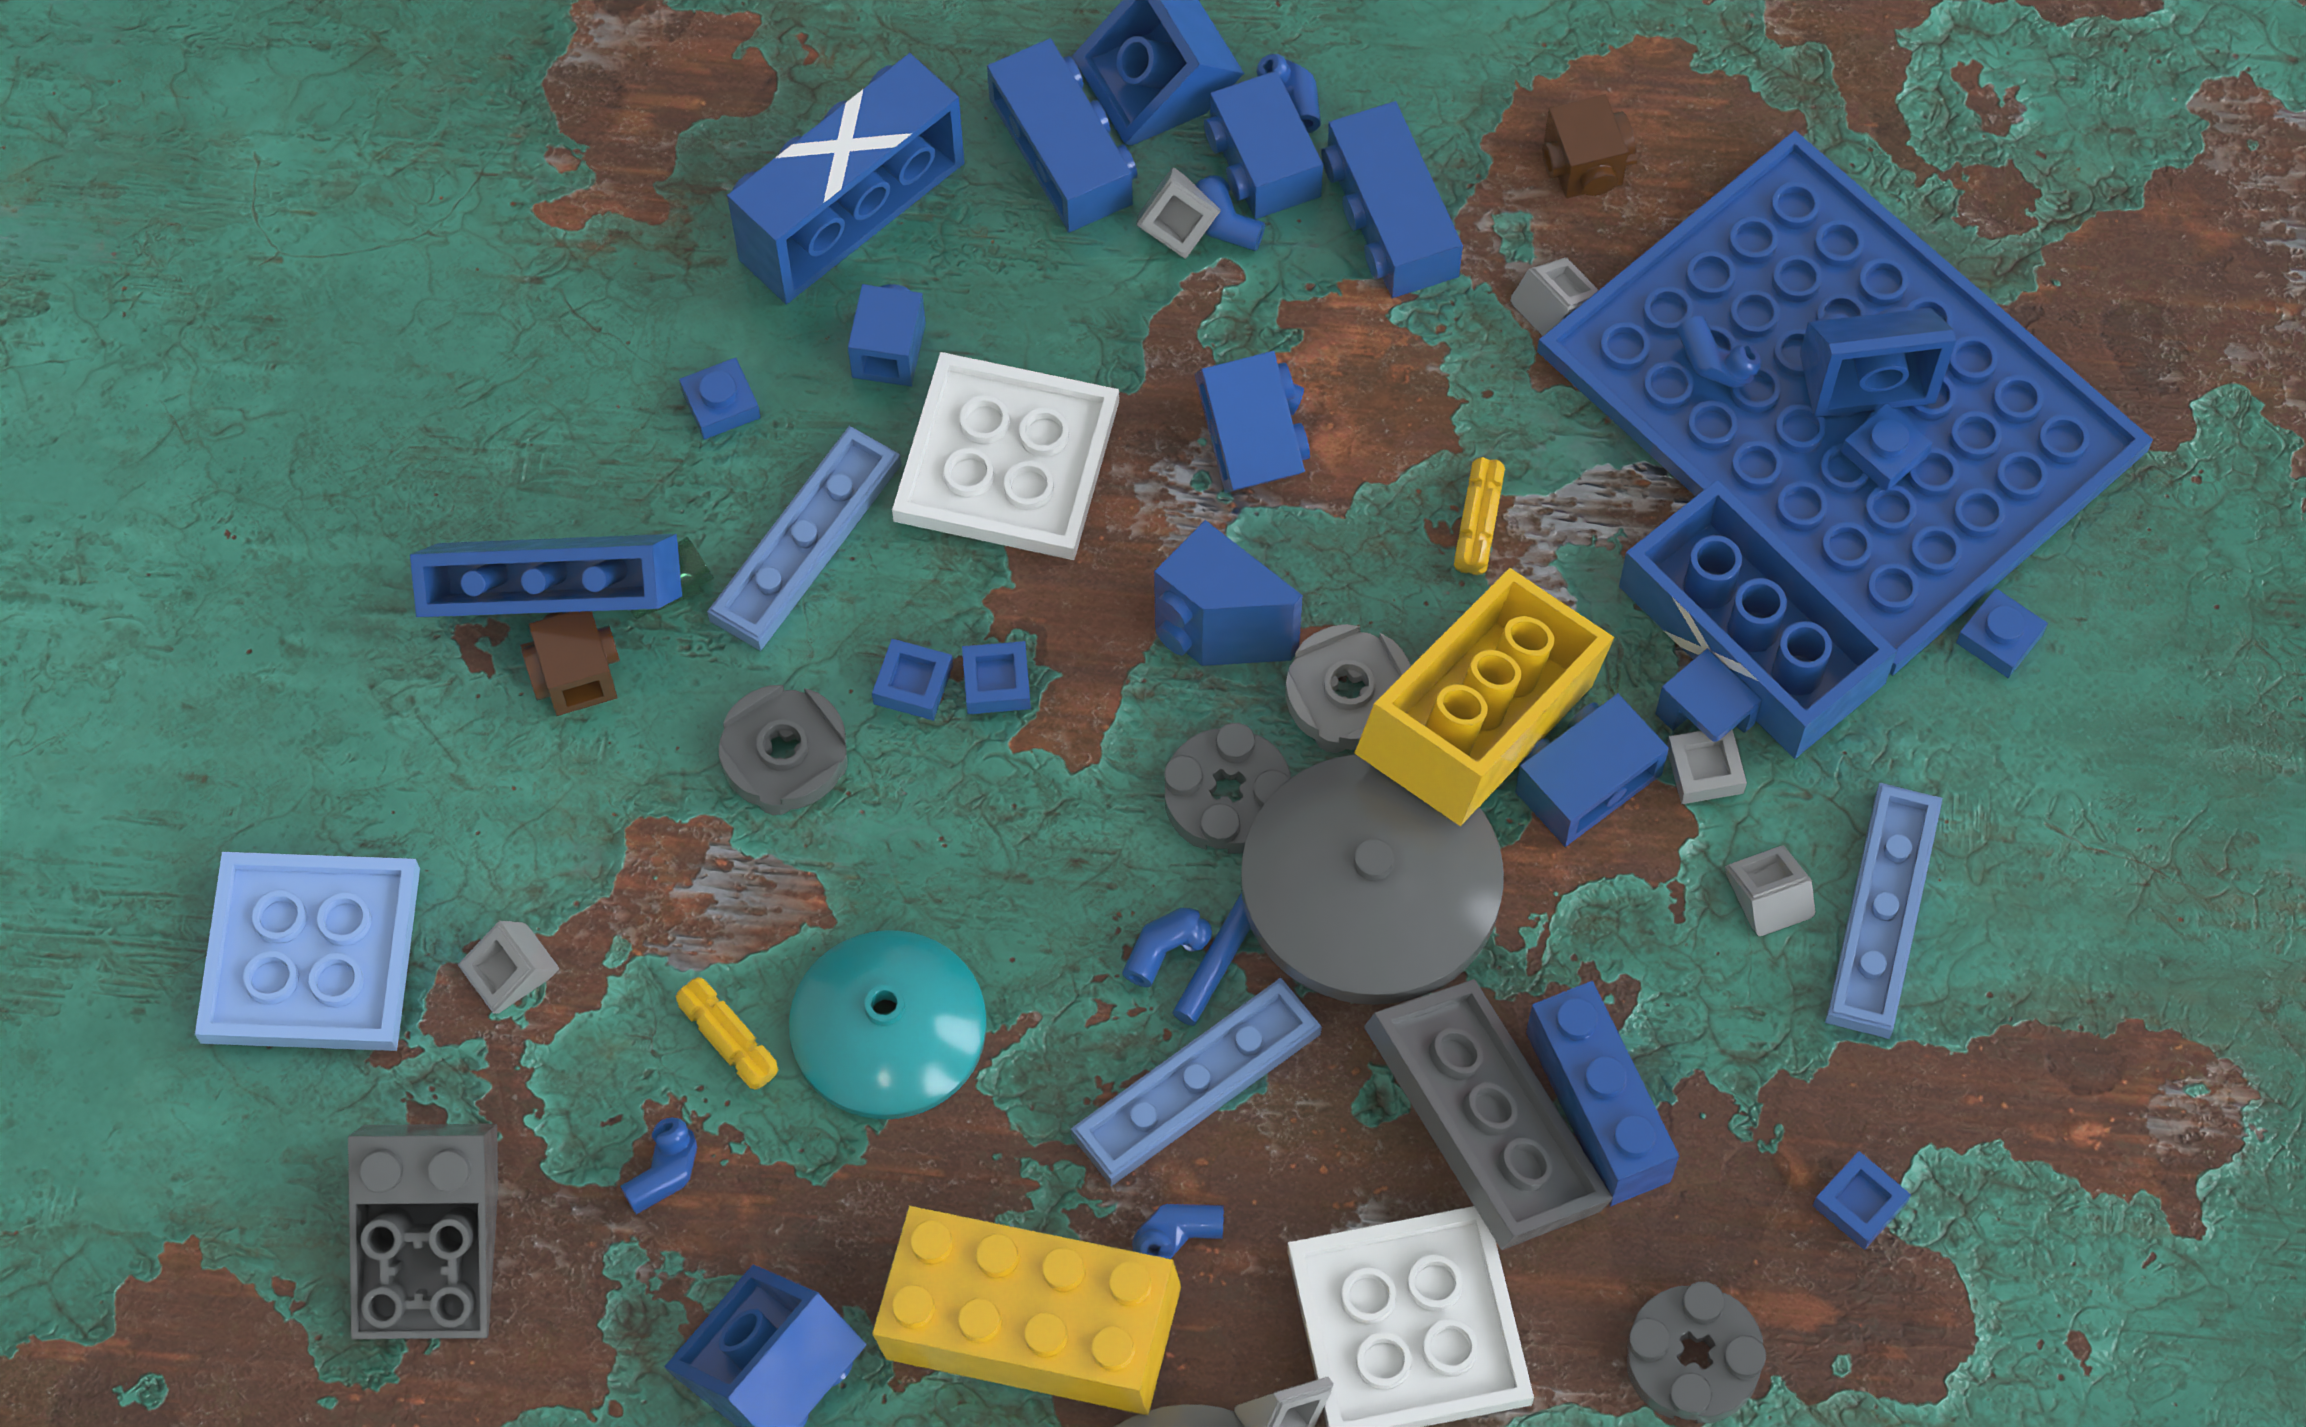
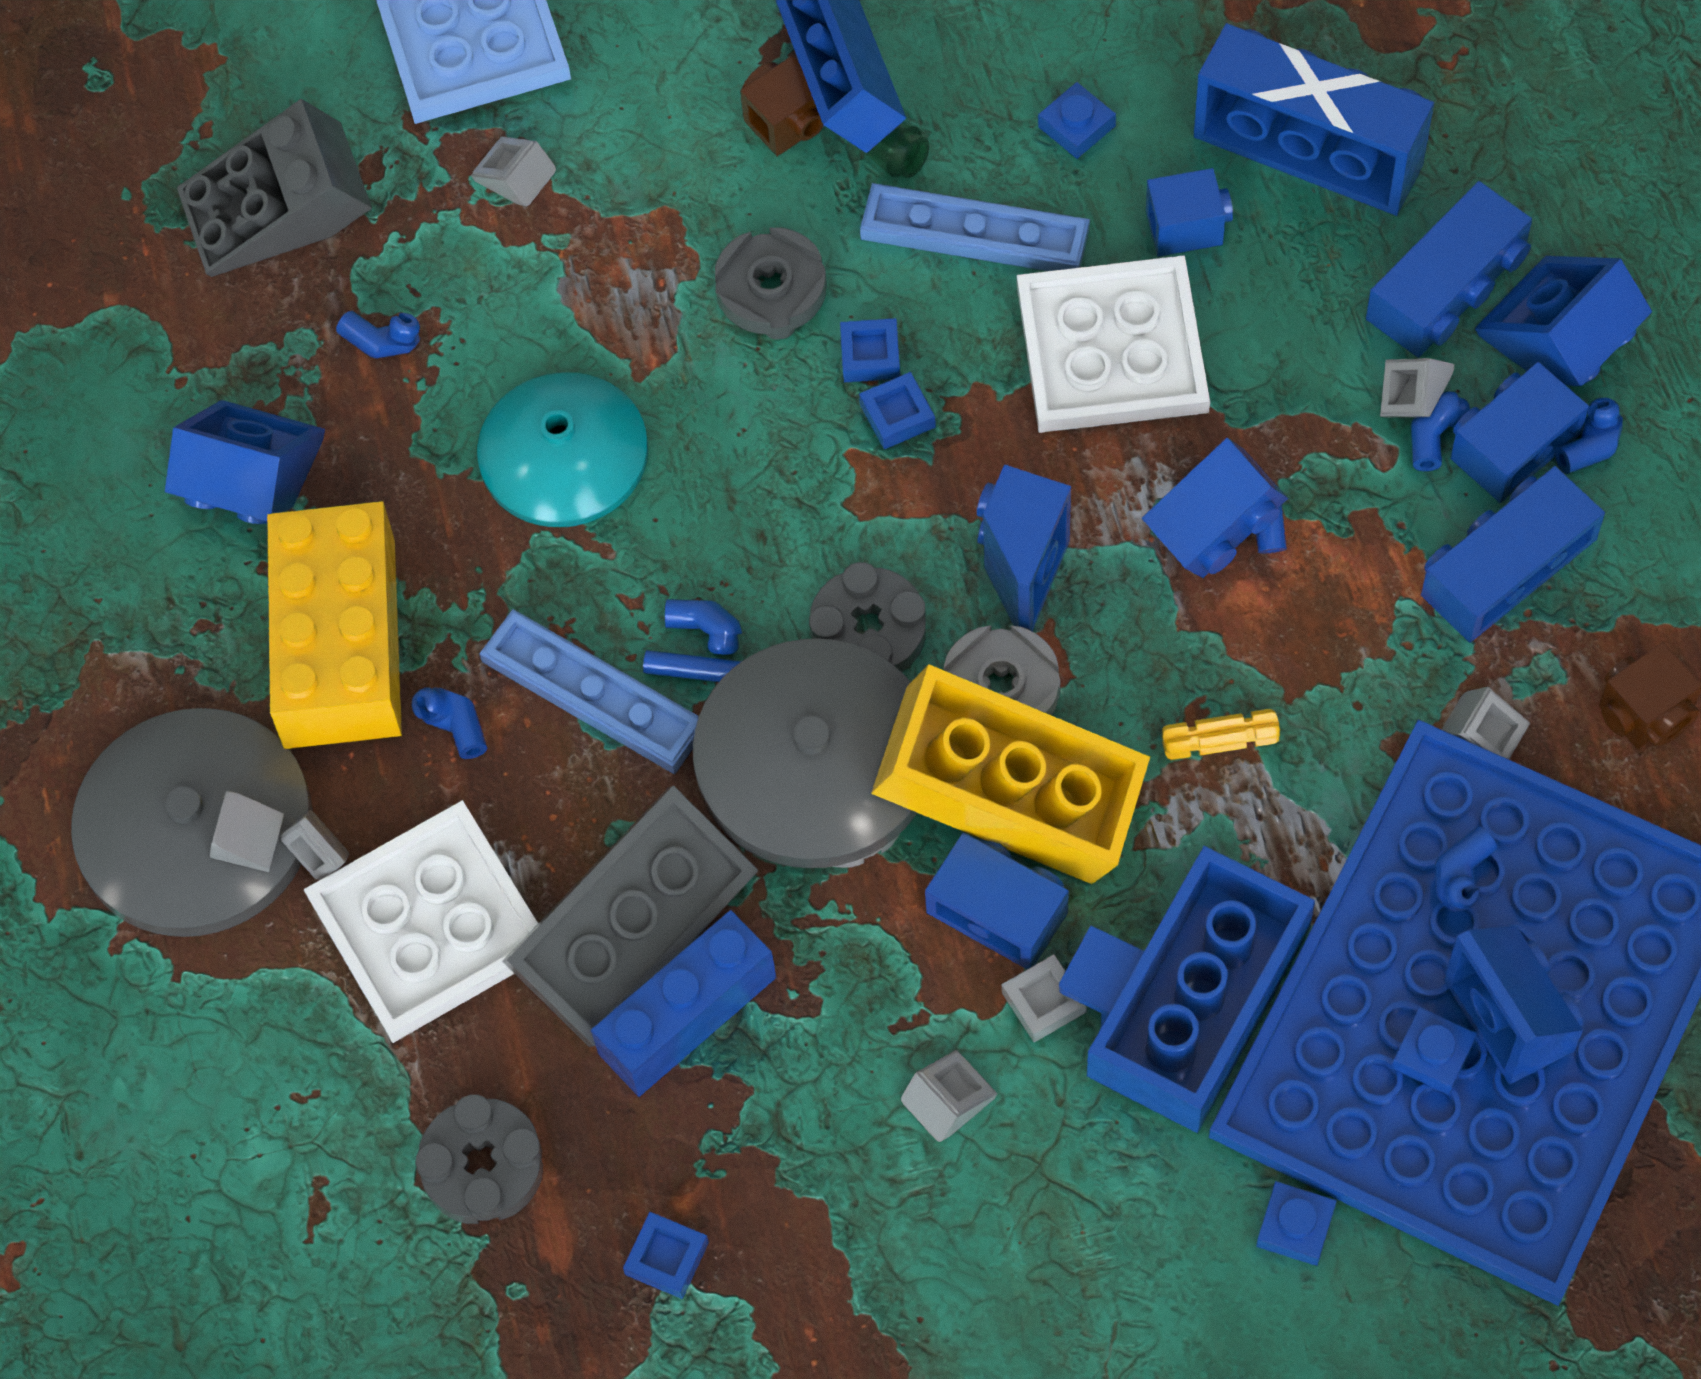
camera: 75 degrees right, 0 degrees up
yellow axle [676,977,779,1090] -> none
medium blue tile [1825,783,1943,1039] -> none

